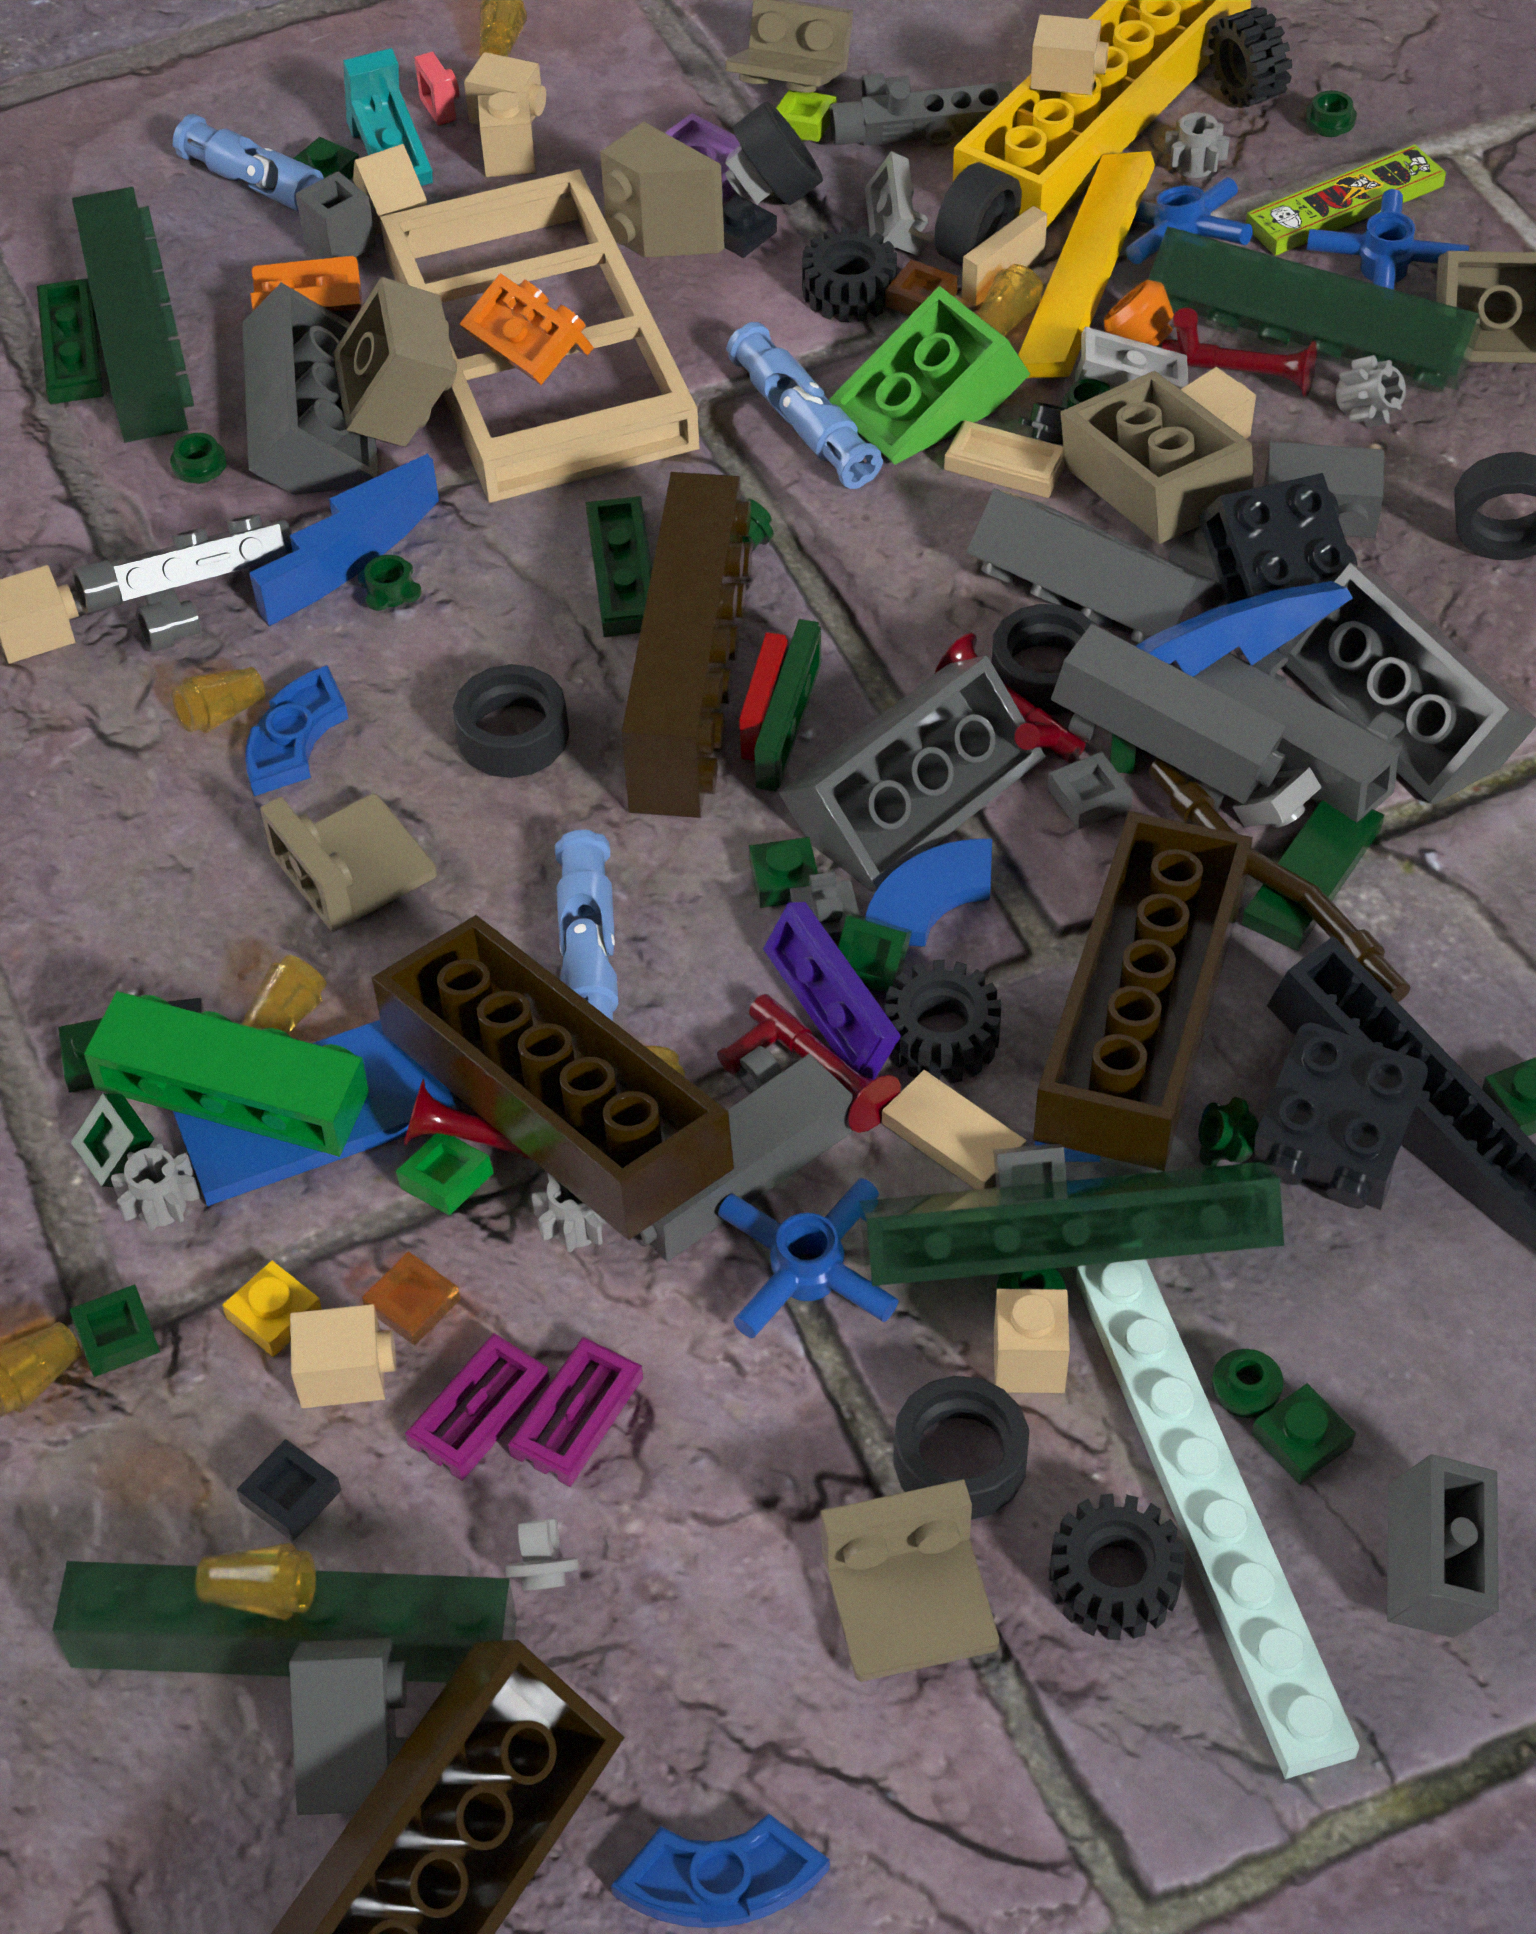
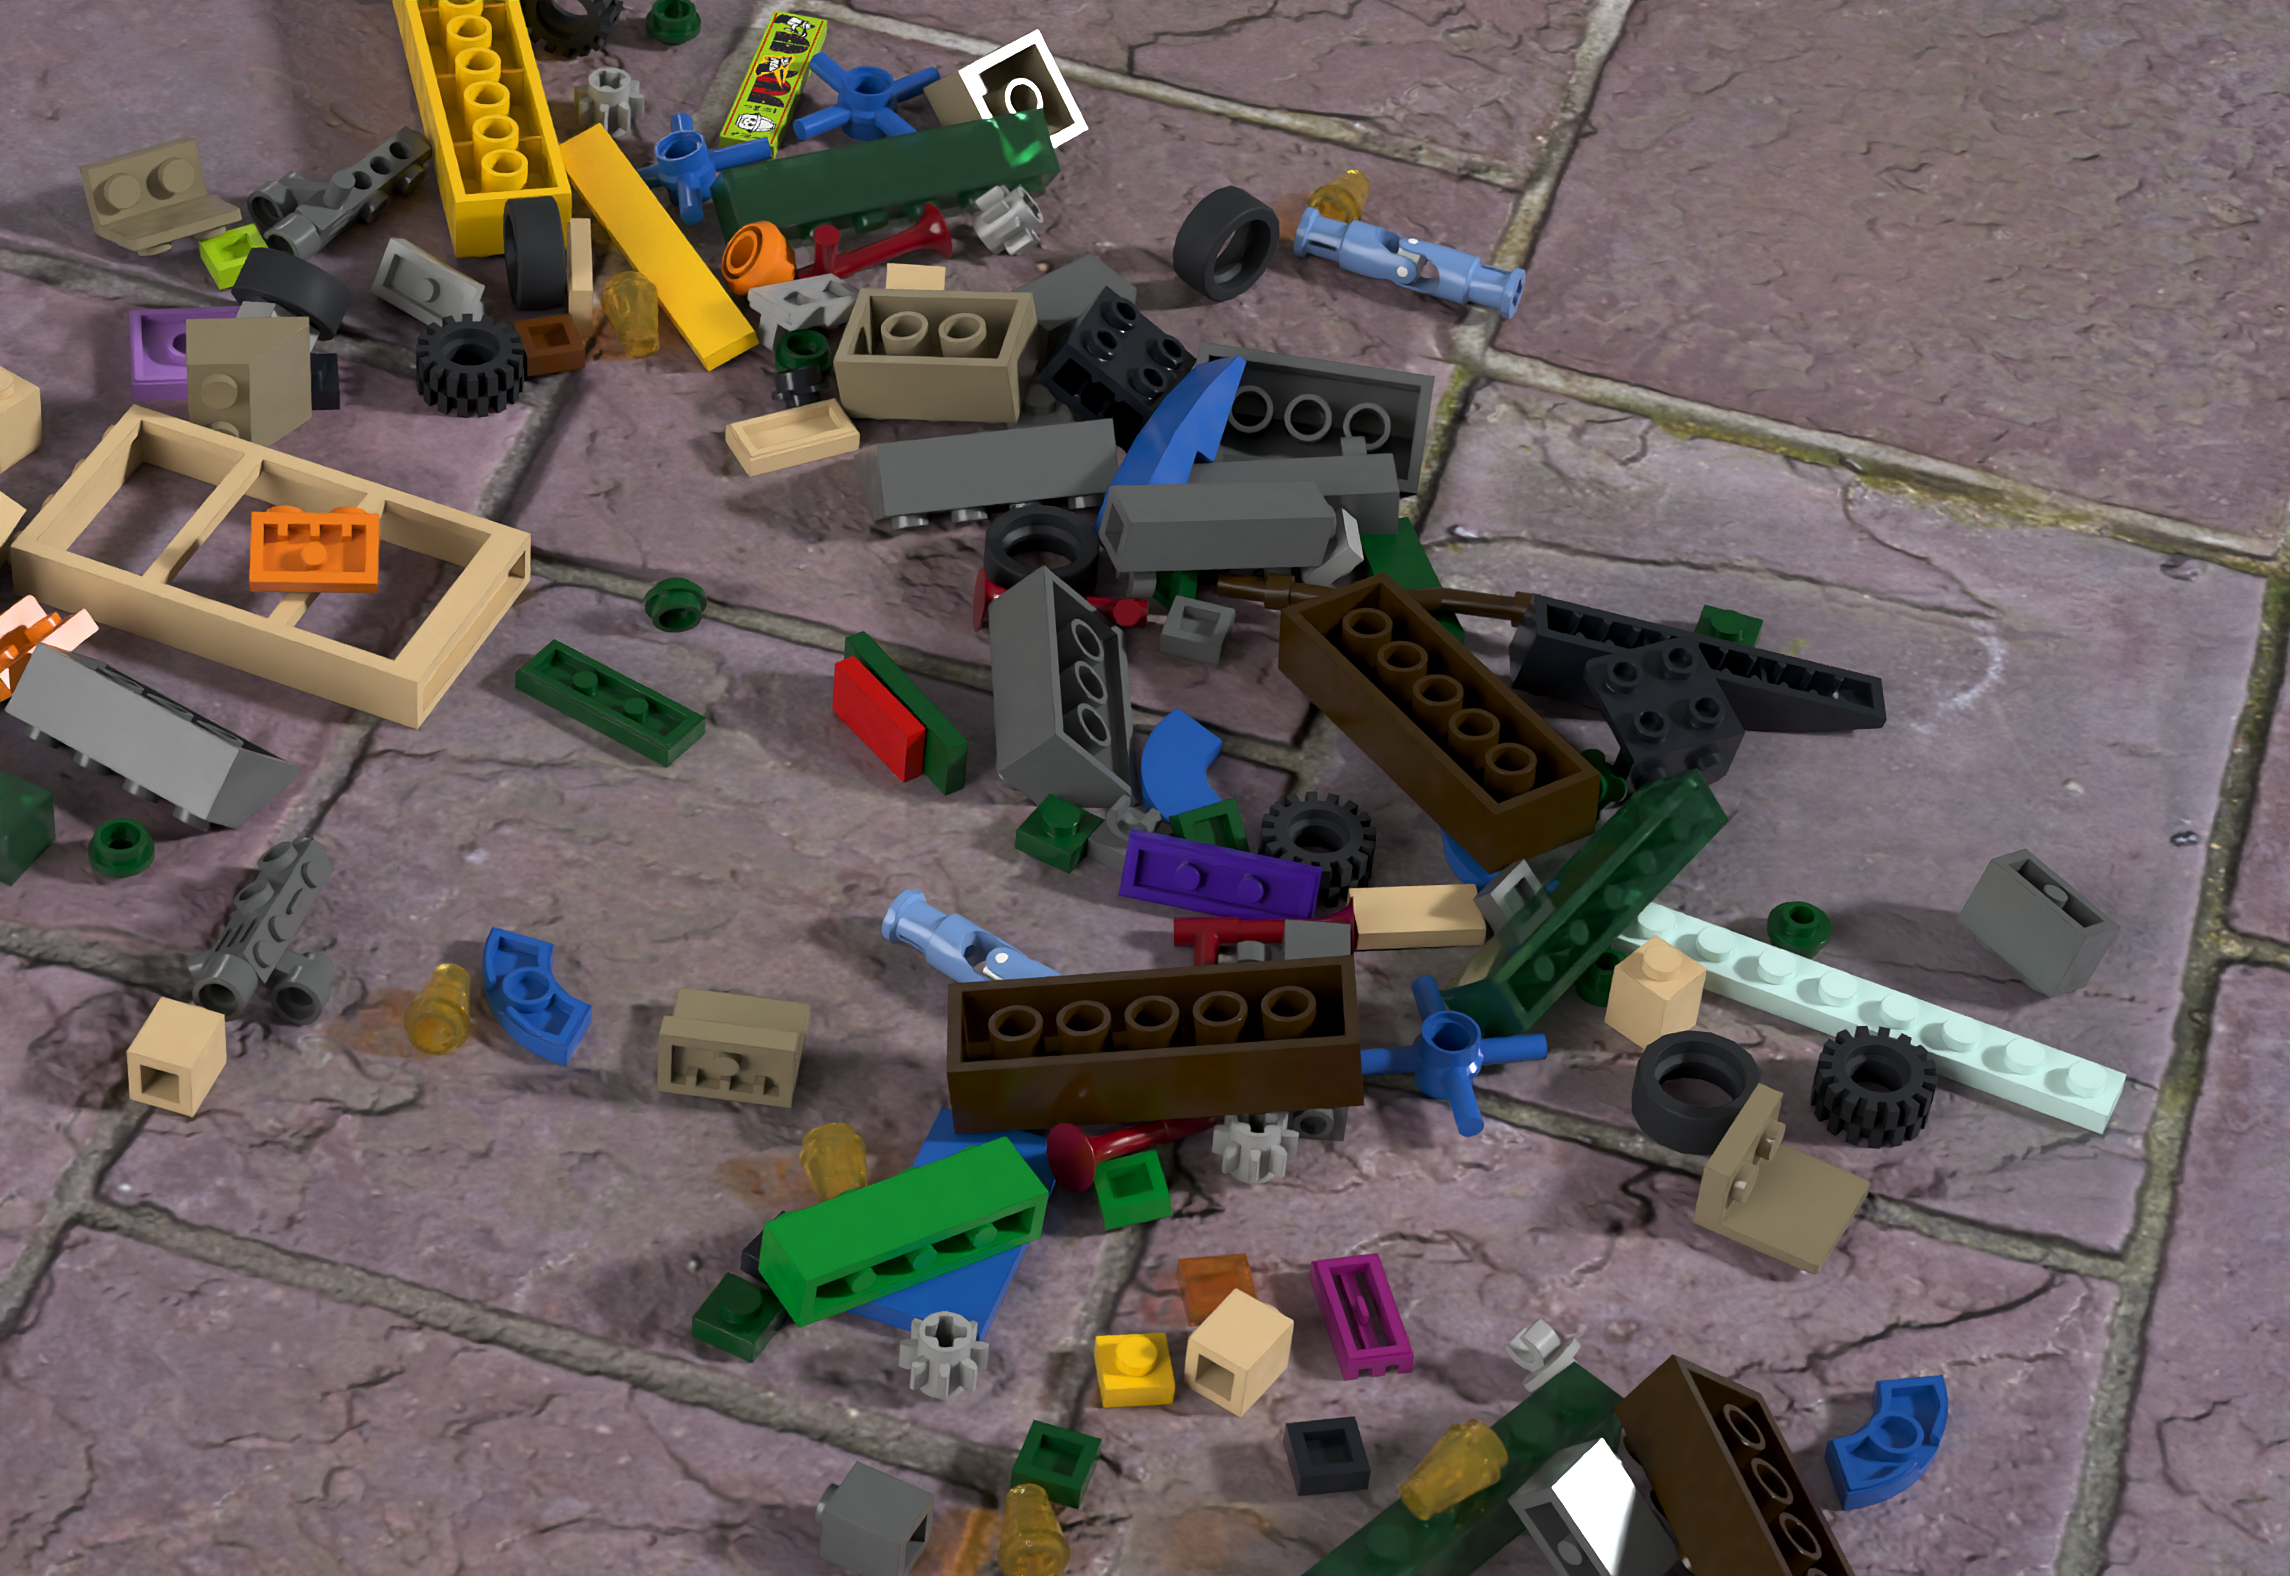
camera: 55 degrees left, 10 degrees down
dark green plate [71,1093,154,1187] -> none
blue slope [249,454,439,626] -> none
dark tan brick [333,276,457,447] -> none
dark green plate [357,555,422,611] -> none
black tyre [452,664,569,778] -> none
magenta tile [508,1337,643,1487] -> none
dark brown brick [621,472,753,818] -> none
medium blue piece [726,322,883,489] -> none
bright green slope [829,286,1030,465] -> none
tan brick [1030,14,1109,95] -> none
dark green plate [1252,1383,1356,1485] -> none

